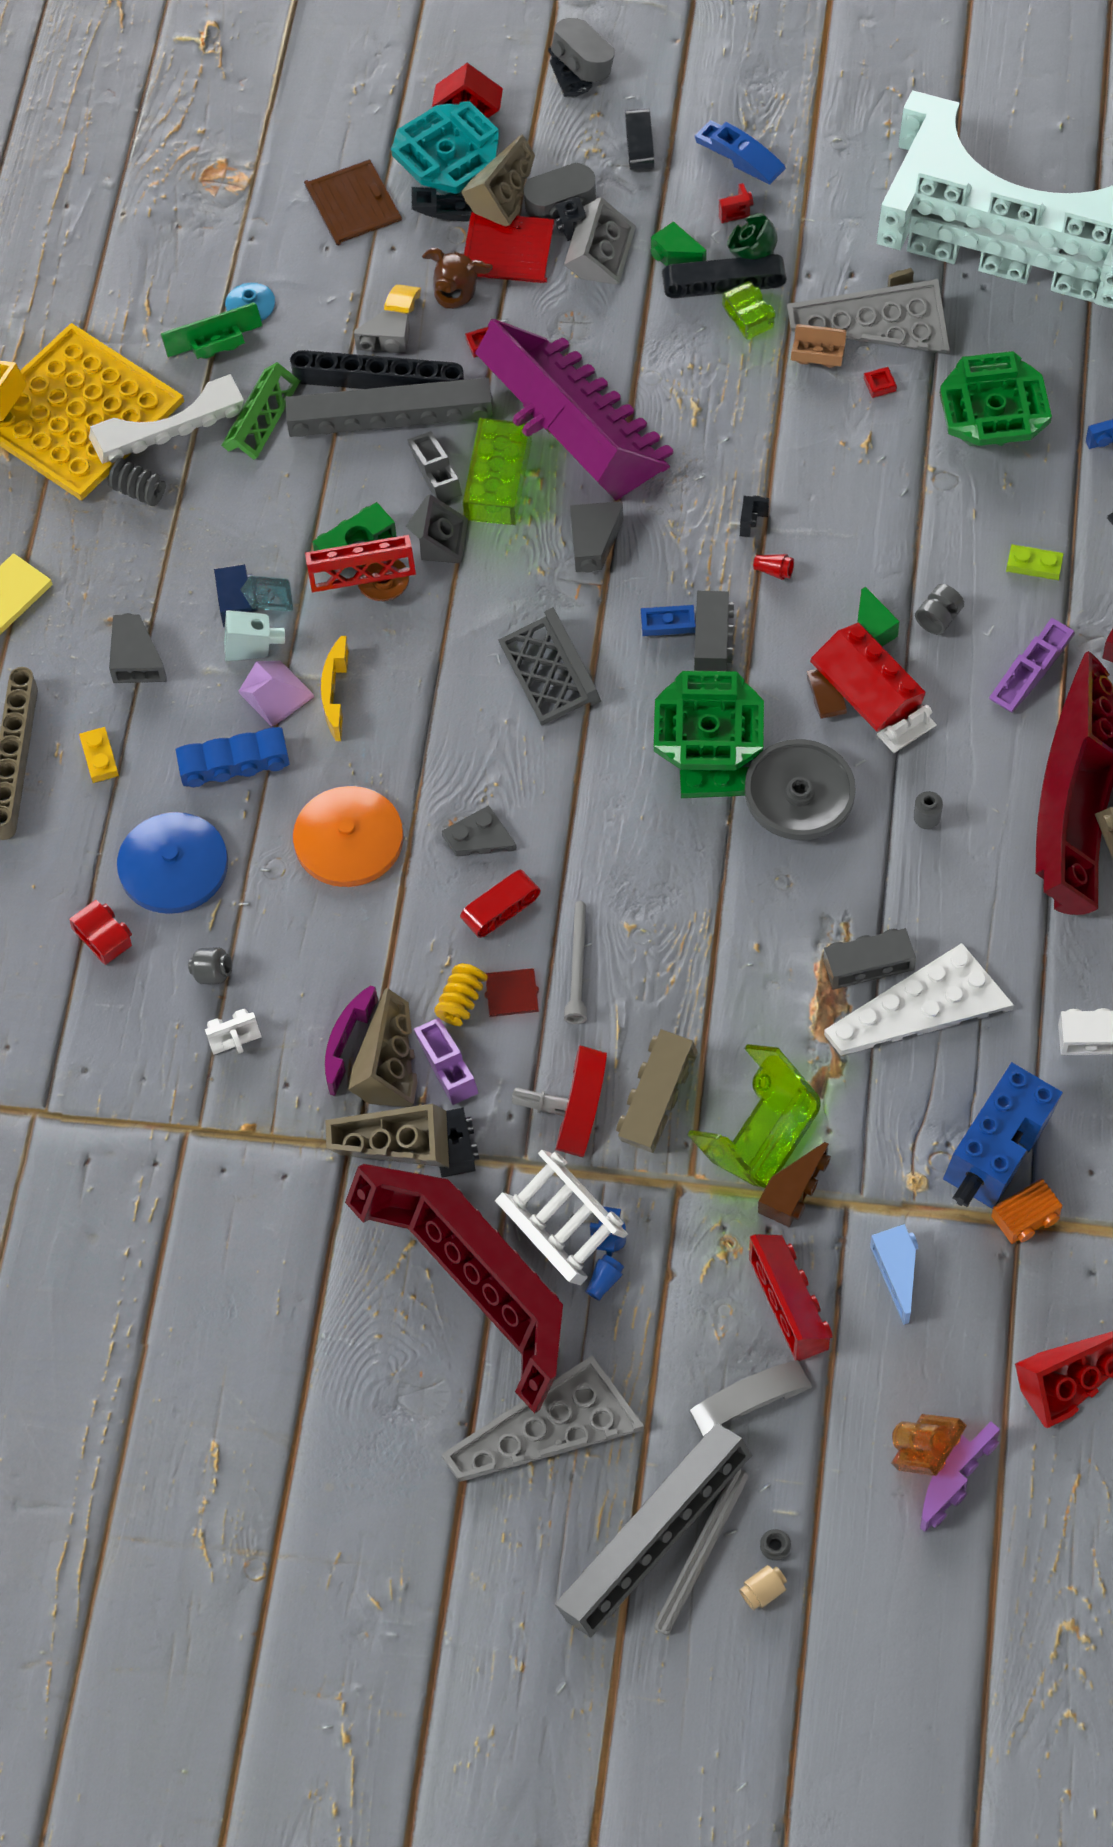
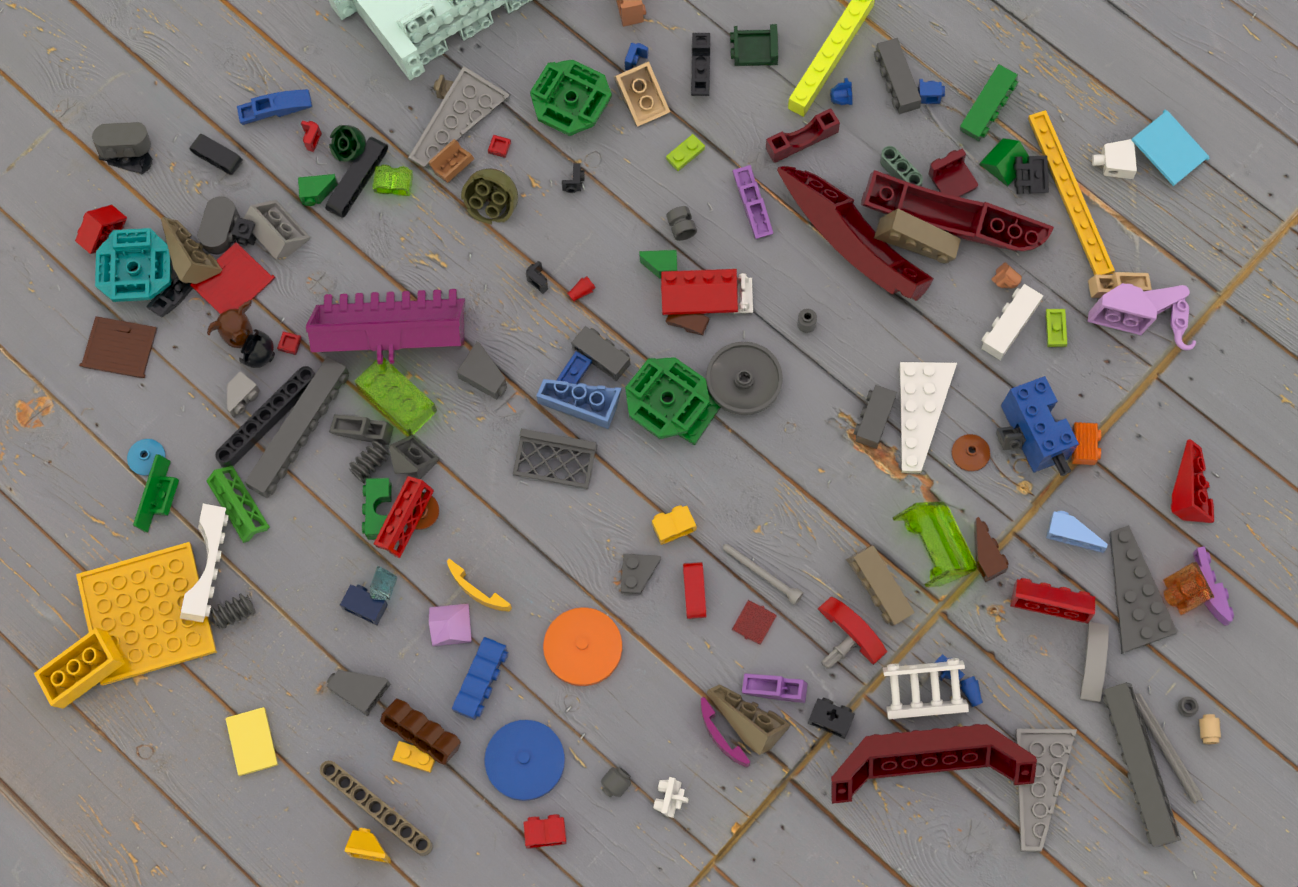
camera: 55 degrees left, 10 degrees up
light aqua torso [224,611,285,661] -> none
dark tan wedge [325,1103,449,1168] -> none
yellow slope [384,284,421,313] -> none
yellow piece [434,963,488,1027] -> none
none -> black cylinder [239,329,275,368]
none -> dark grey piece [349,440,390,483]
none -> reddish brown brick [380,698,461,765]
none -> olive cylinder [461,168,518,225]
none -> medium blue wedge [536,379,622,429]
none -> black bracket [562,163,585,193]
none -> tan slope [614,61,670,127]
none -> yellow brick [652,505,697,545]
none -> dark orange dish [952,434,990,471]
none -> dark grey bracket [996,426,1025,450]
none -> dark grey wing [1110,525,1177,654]

